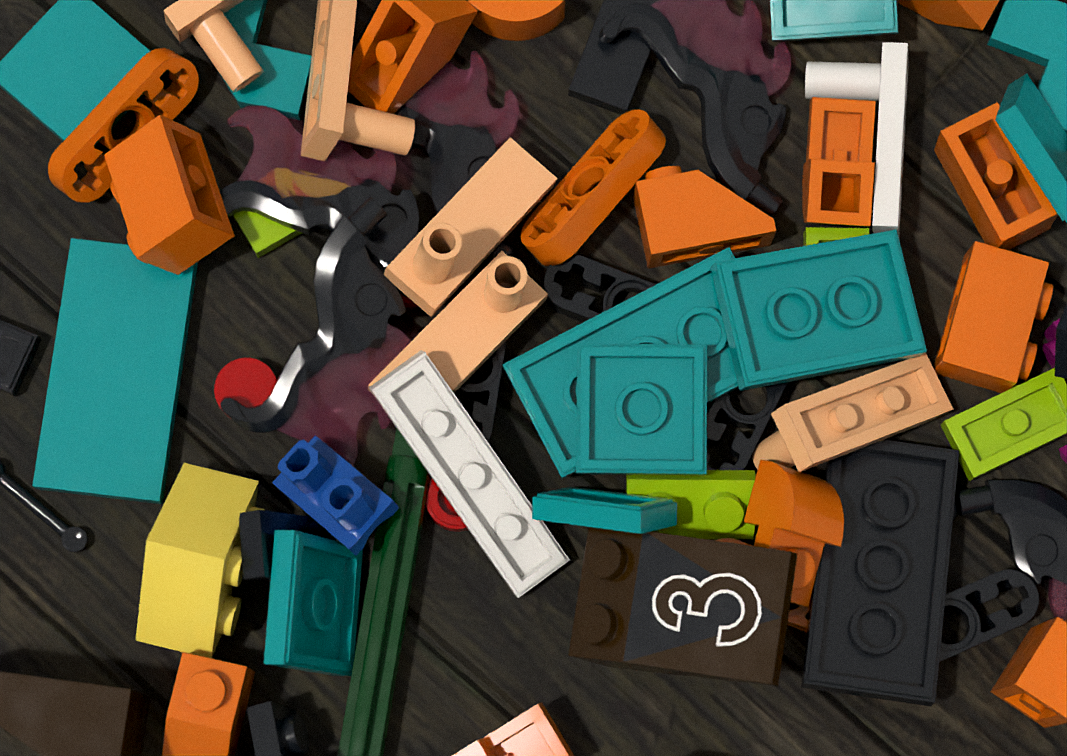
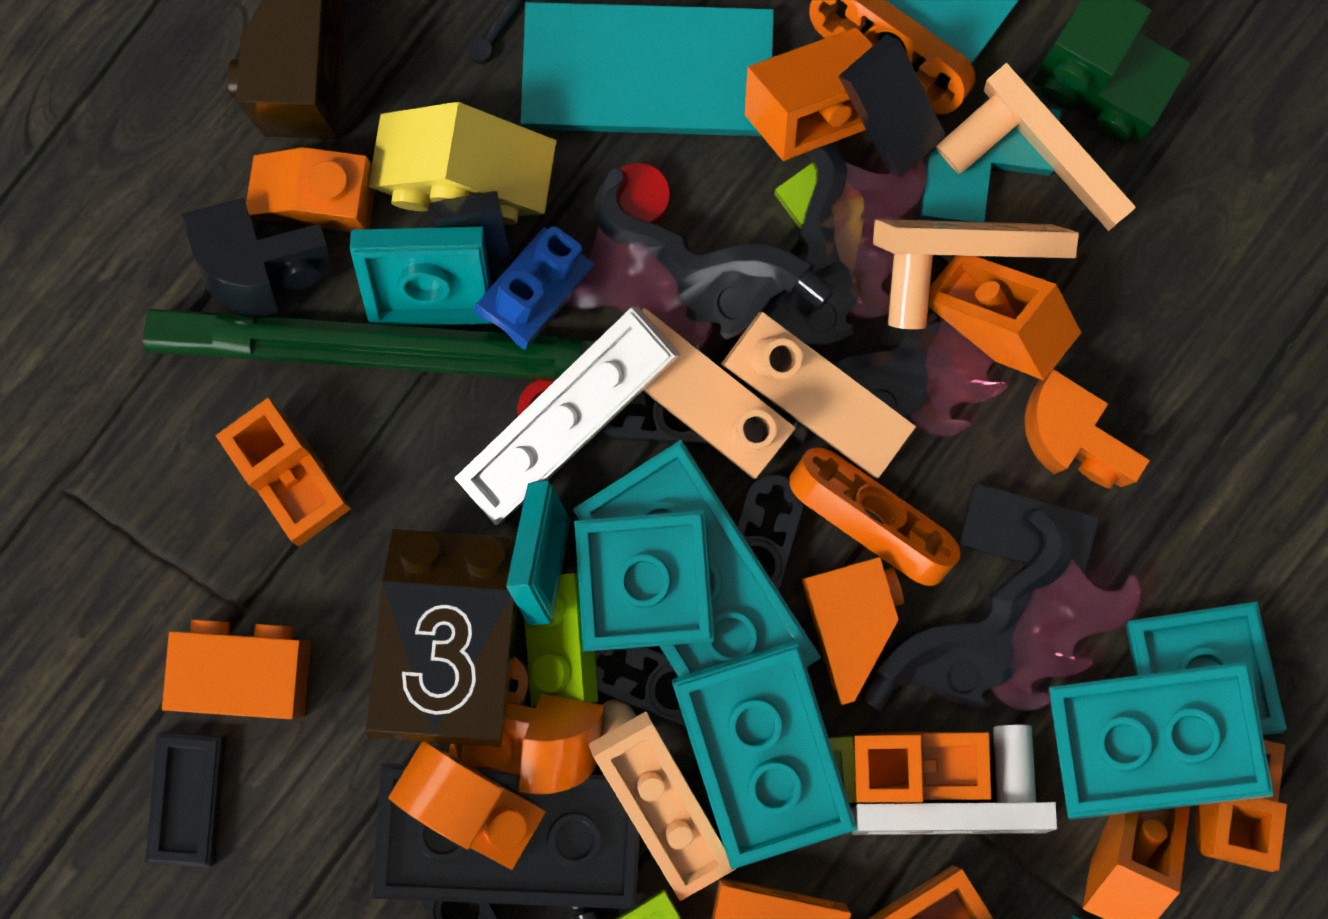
camera: 90 degrees right, 5 degrees up
none -> orange brick [388,741,546,870]
none -> black tile [838,34,947,177]

